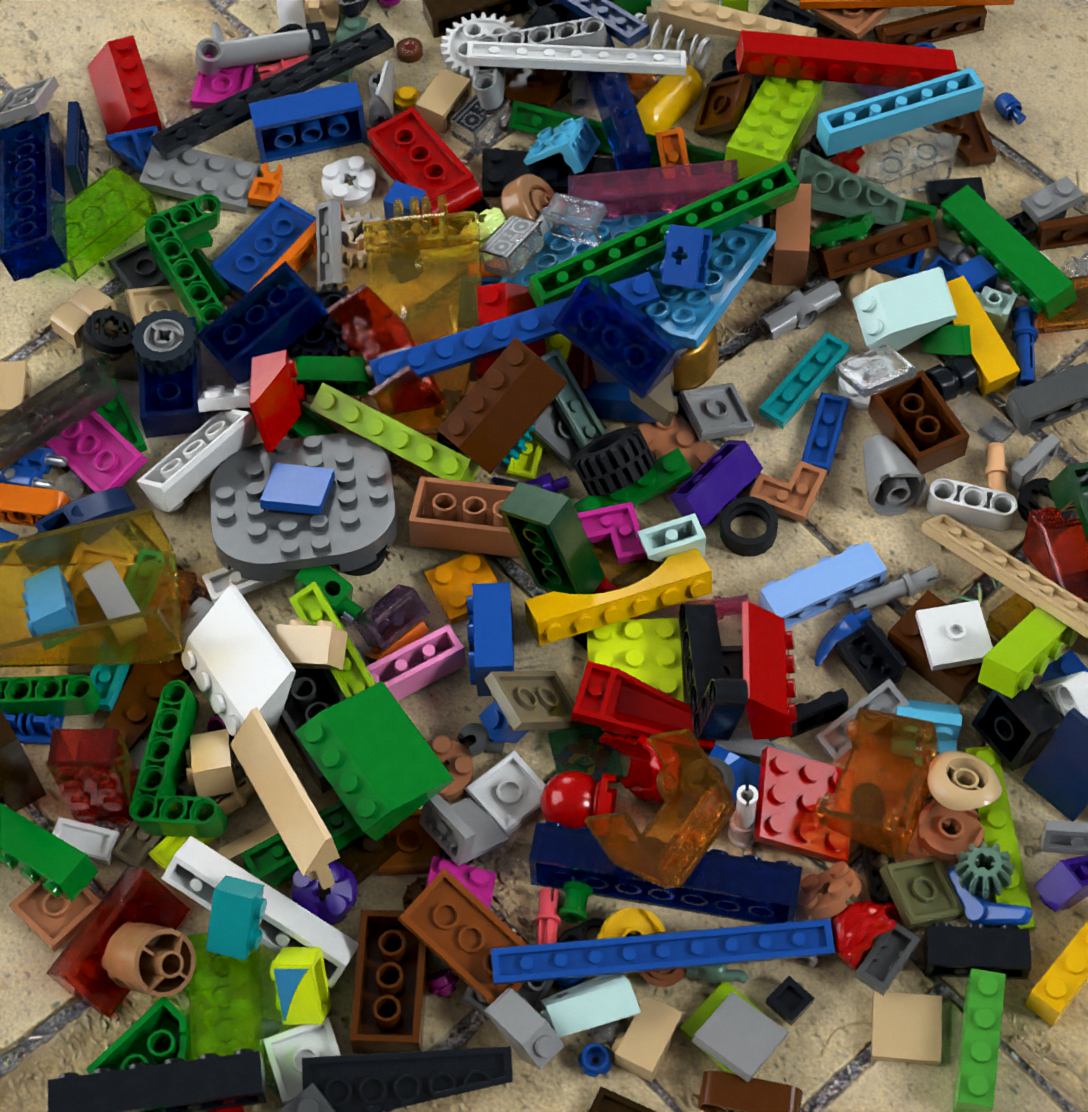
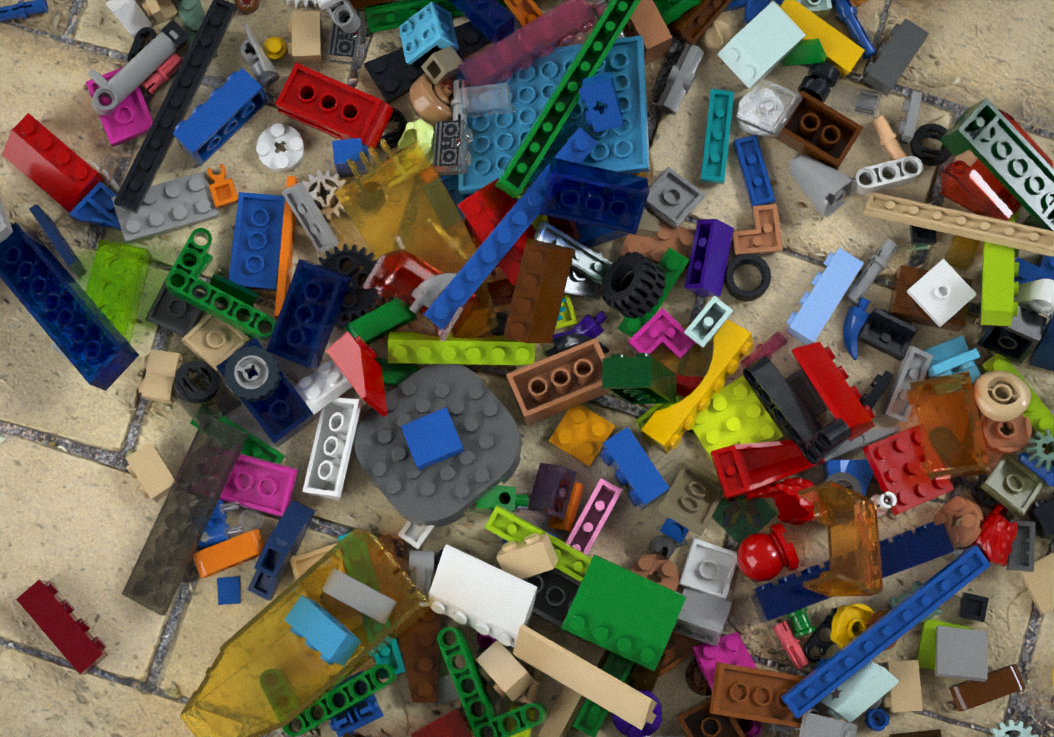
camera: 35 degrees left, 20 degrees up
none -> dark tan brick [421,46,465,85]
none -> black plate [910,225,937,245]

